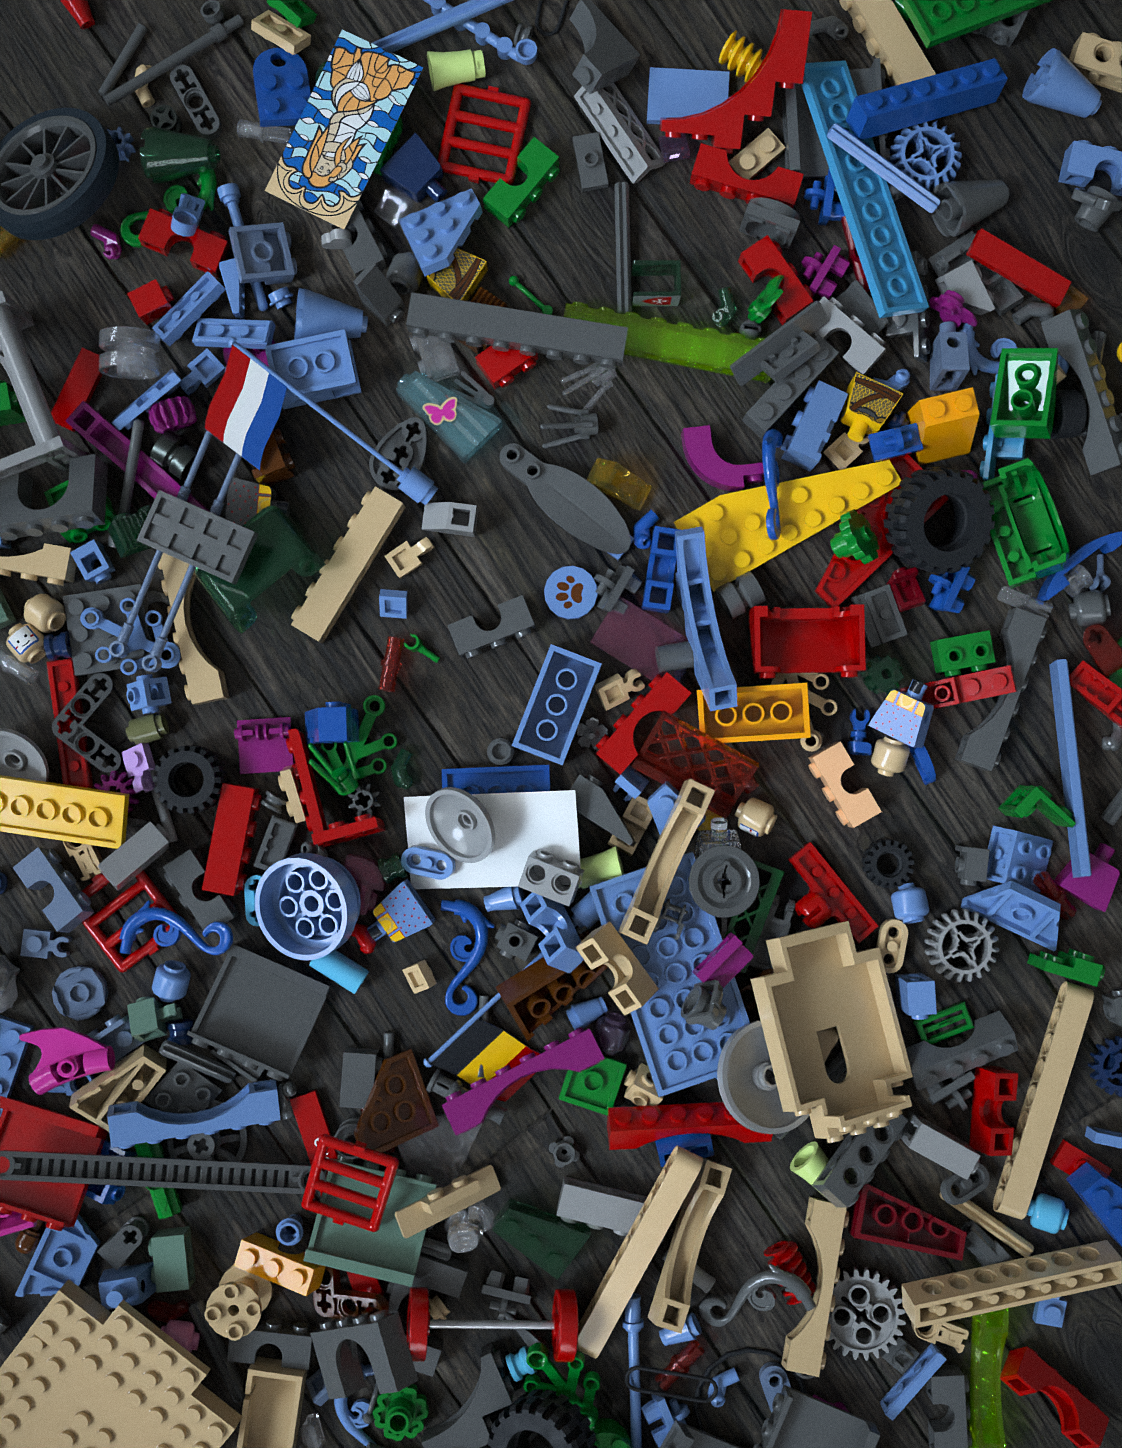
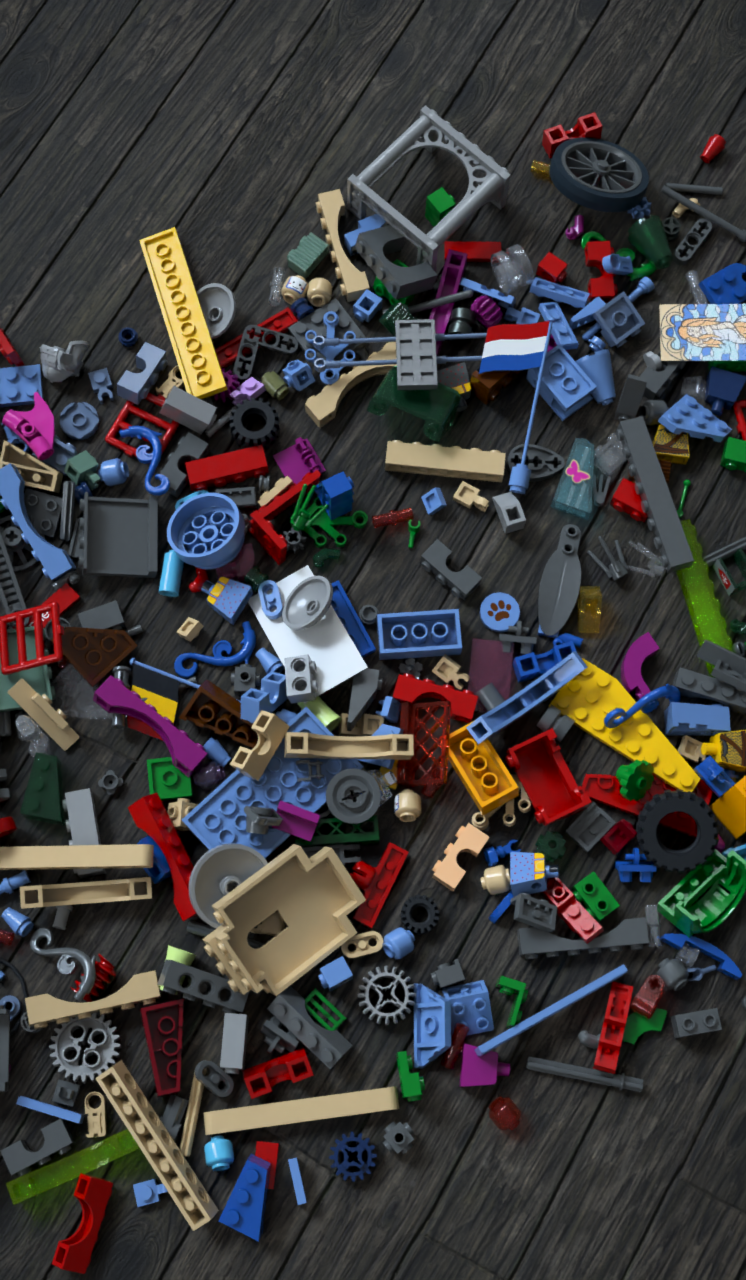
camera: 65 degrees right, 15 degrees down
none -> dark grey bracket [510,893,557,932]

